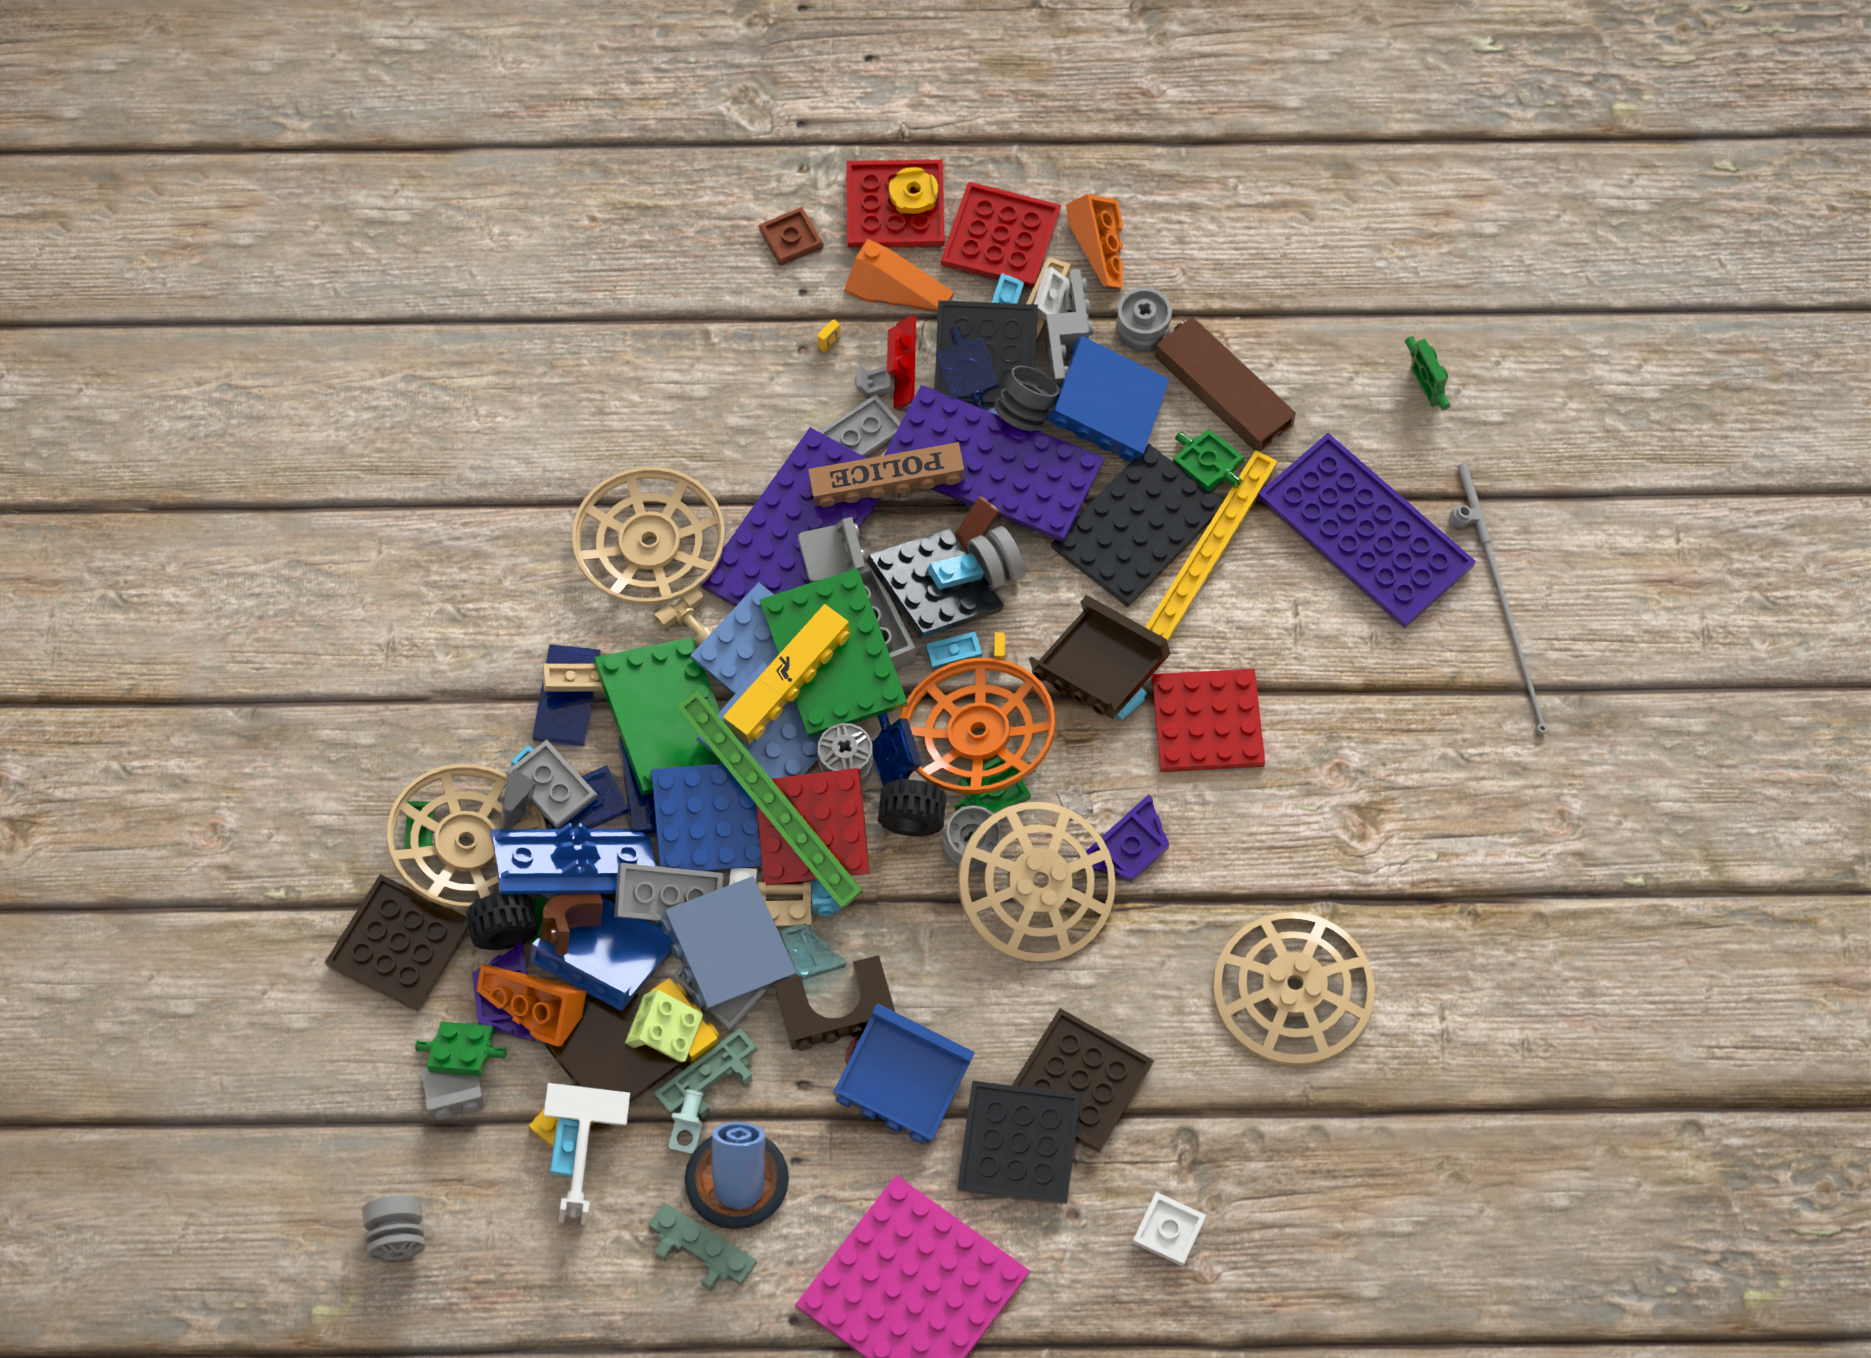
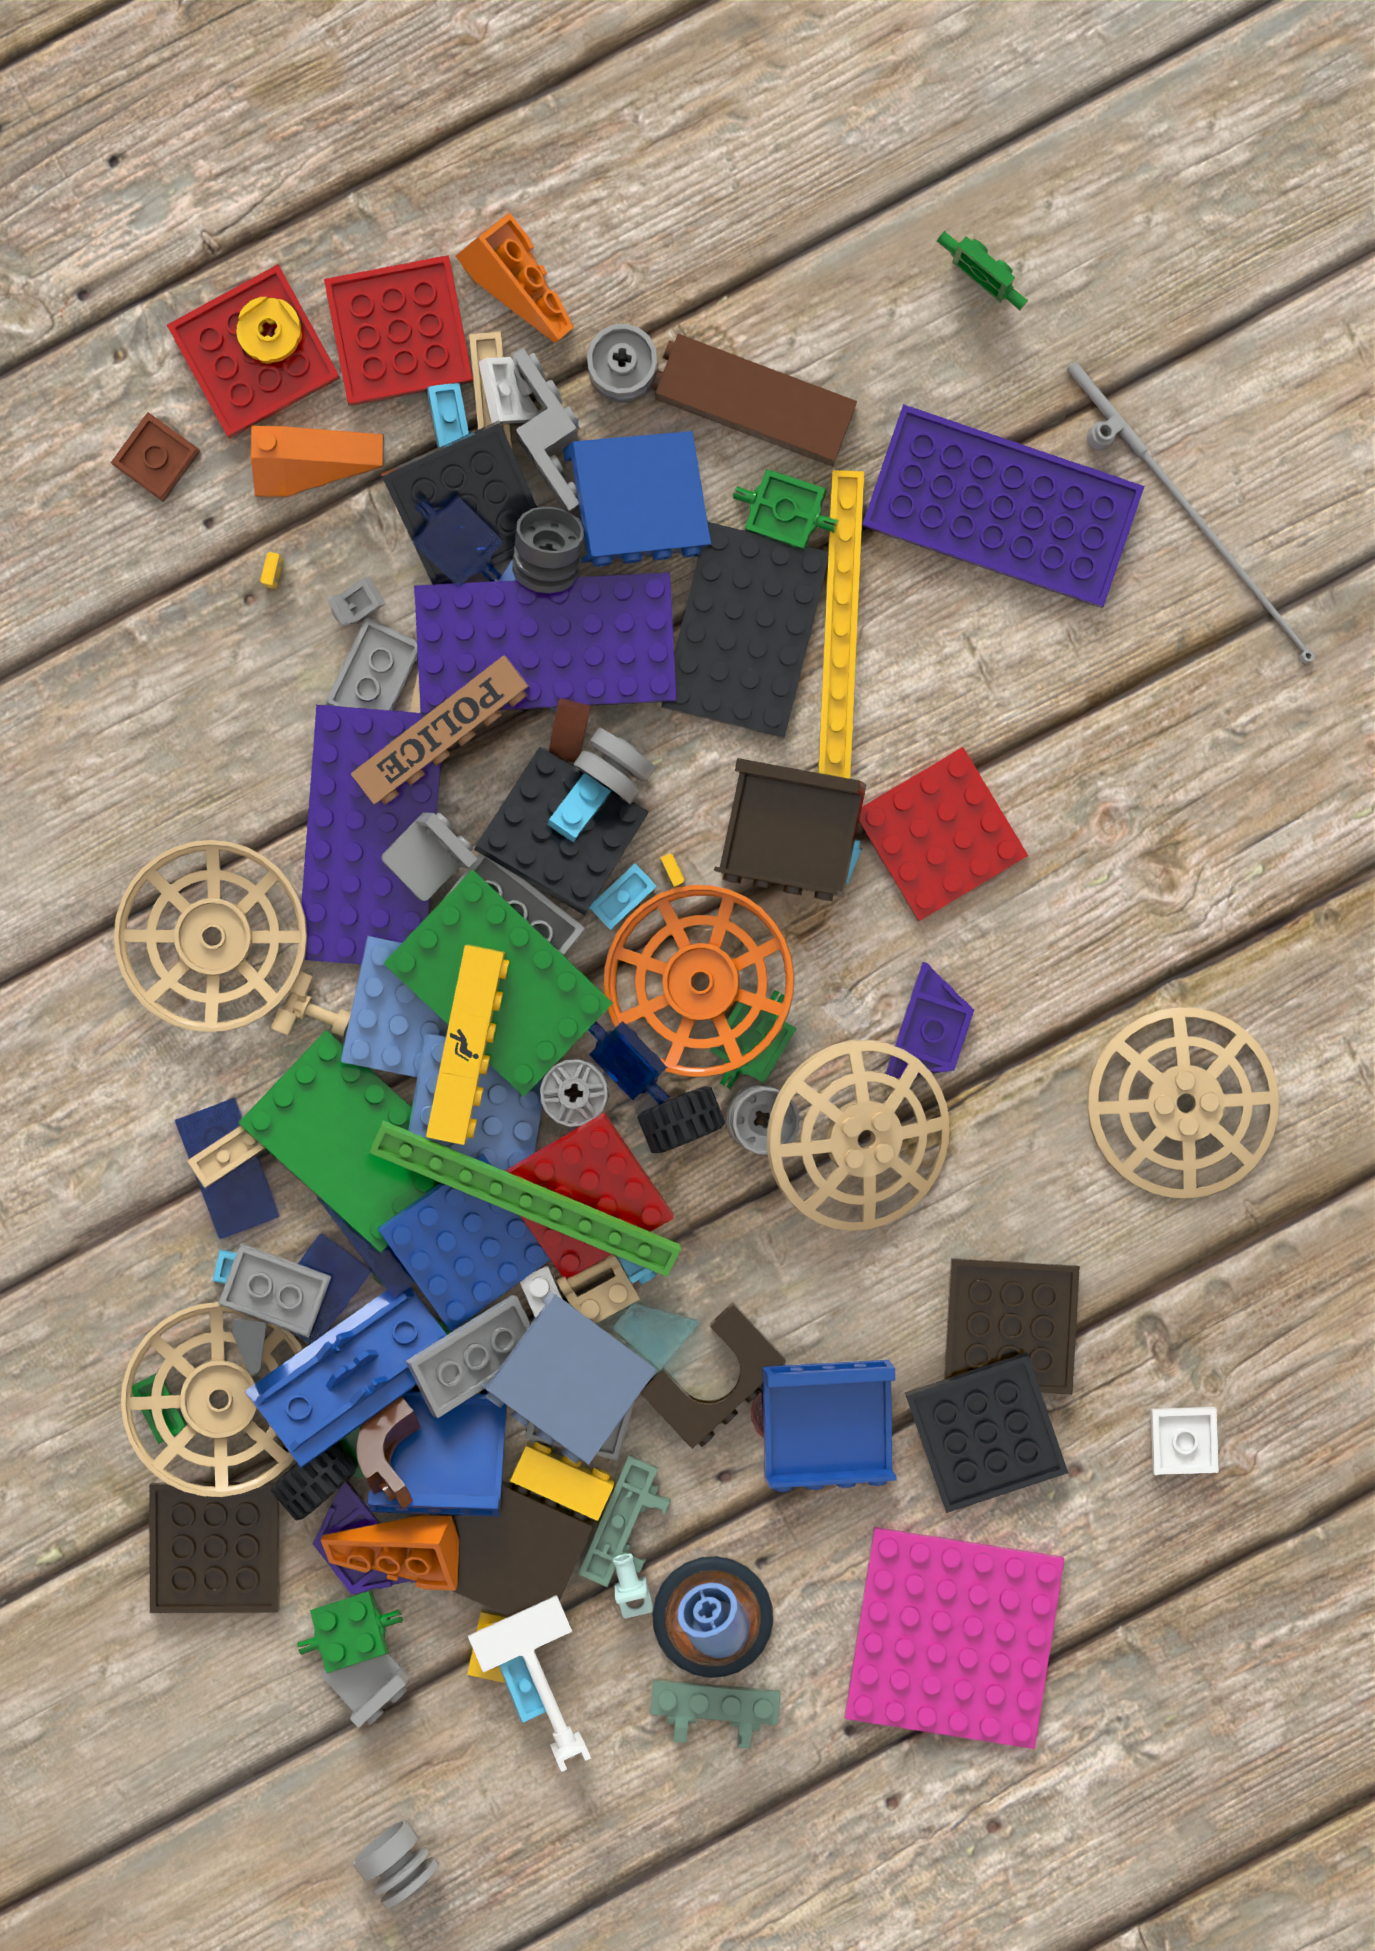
camera: 25 degrees left, 25 degrees up
yellowish green bracket [625,990,703,1062] -> none
red bracket [887,315,917,410] -> none

